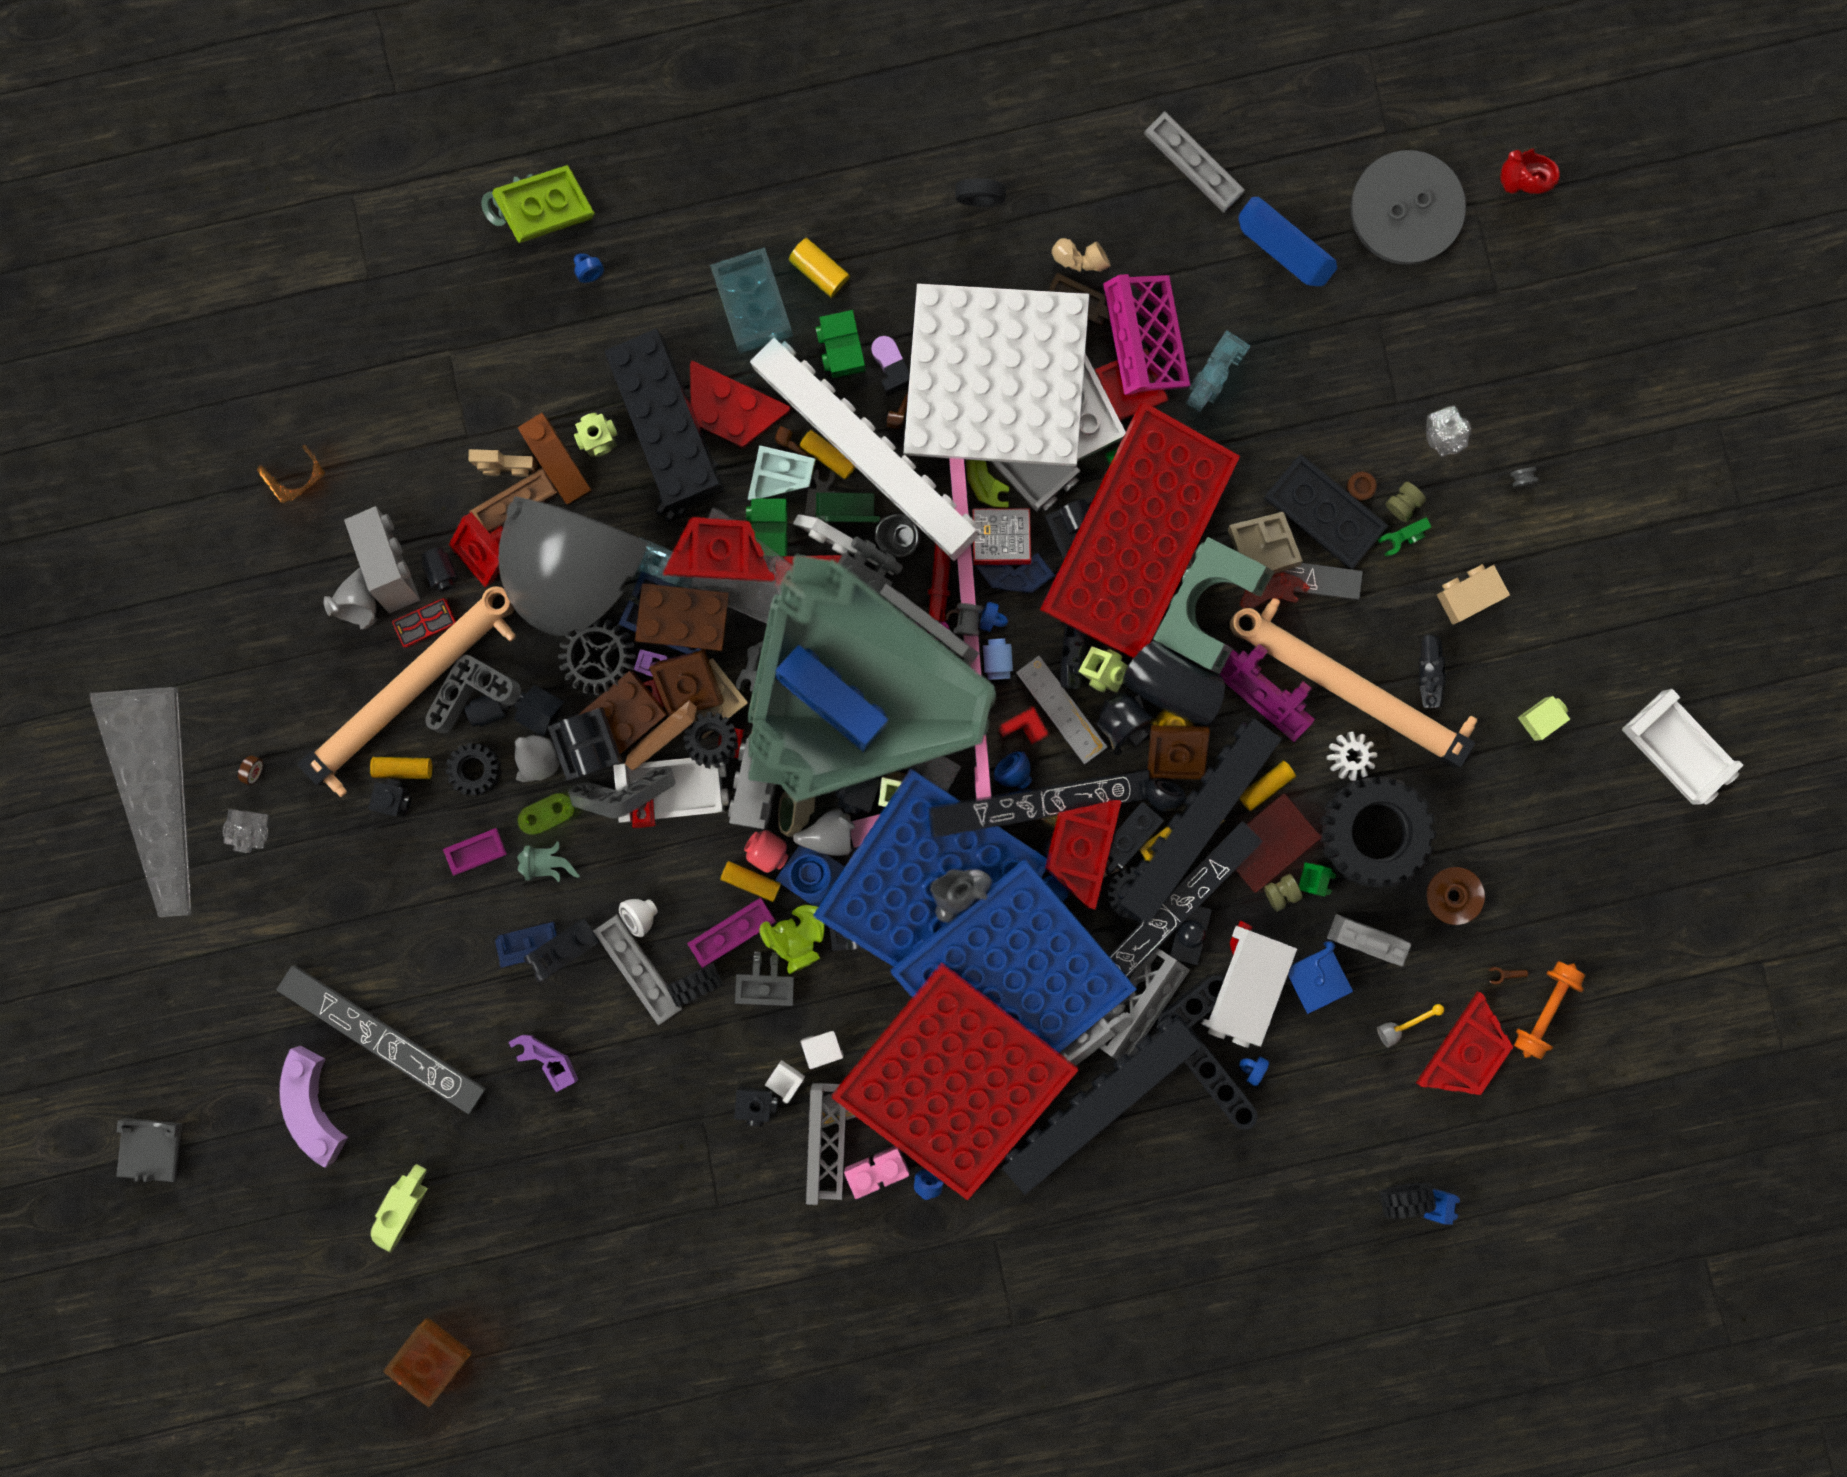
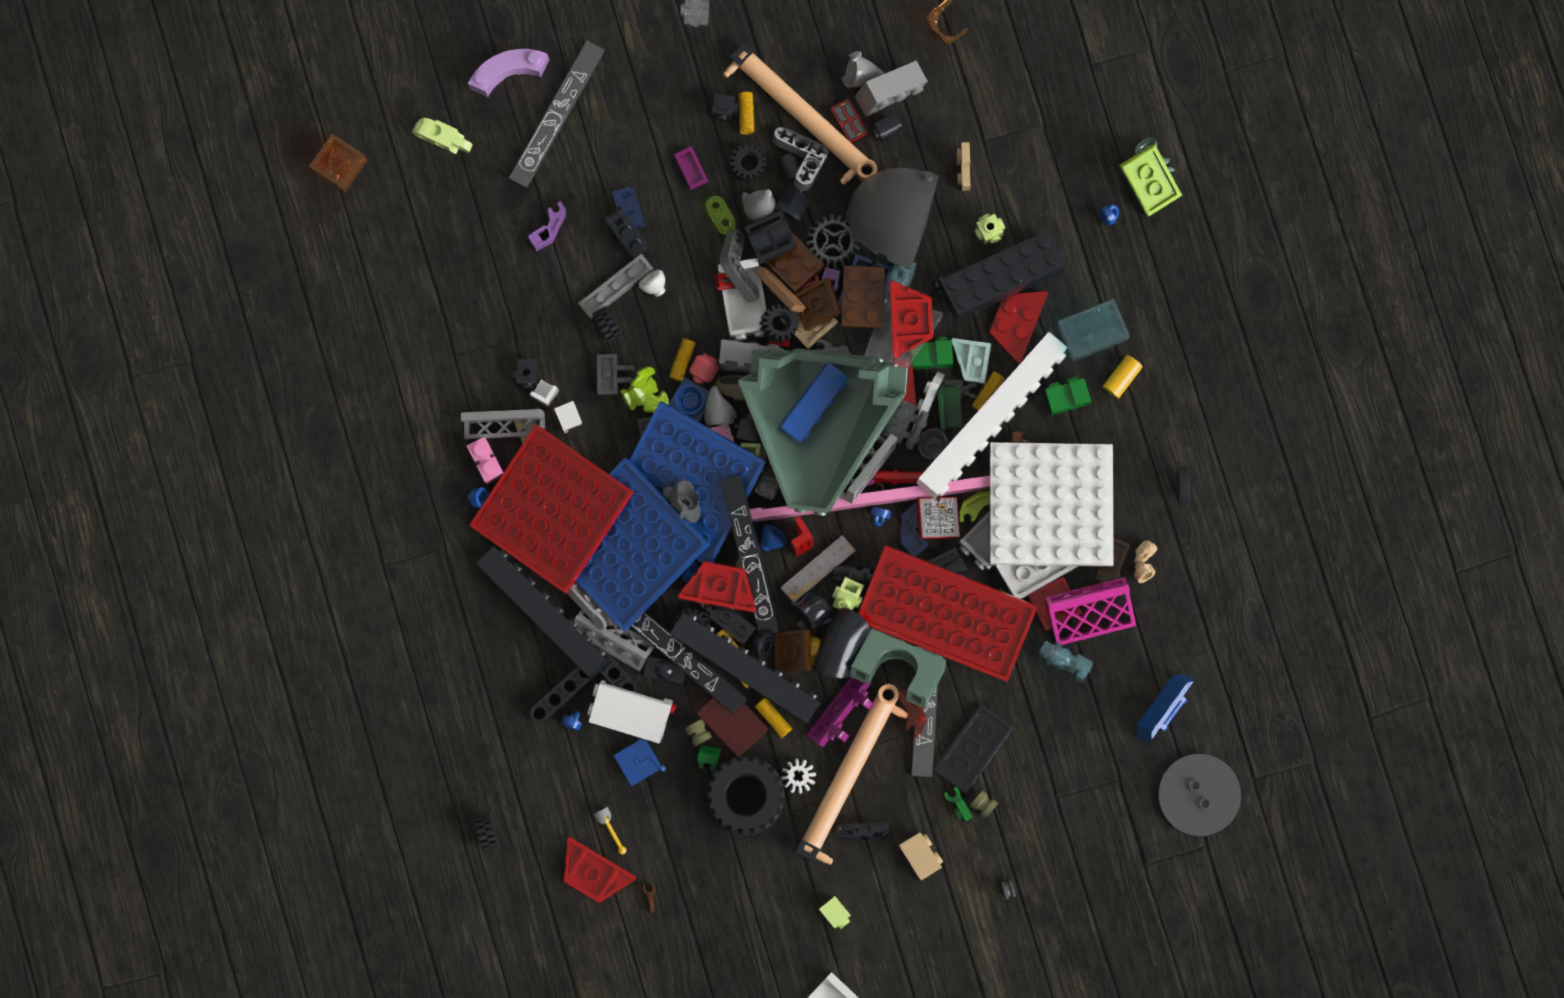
camera: 90 degrees right, 5 degrees down
reddish brown tile [238,755,263,785] -> none
red tile [449,512,503,587] -> none
medium nougat tile [469,468,559,533] -> none
dark orange slope [517,413,592,505] -> none
sand green piece [517,841,580,882] -> none
magenta plate [687,897,776,968] -> none
reddish brown hand [775,427,810,457] -> none
leg [872,336,910,395] -> none
dark grey bush [954,603,983,637] -> none
light blue brick [983,639,1013,680] -> none
light grey tile [1144,112,1245,212] -> none
dark tan plate [1228,512,1303,574] -> none
light grey piece [1327,914,1411,967] -> none
reddish brown tile [1346,472,1377,501] -> none
blue tile [1424,1189,1460,1224] -> none
clear brick [1426,405,1471,457] -> none
reddish brown dish [1427,867,1485,925] -> none
red hair [1500,148,1560,194] -> none
orange piece [1514,961,1586,1060] -> none

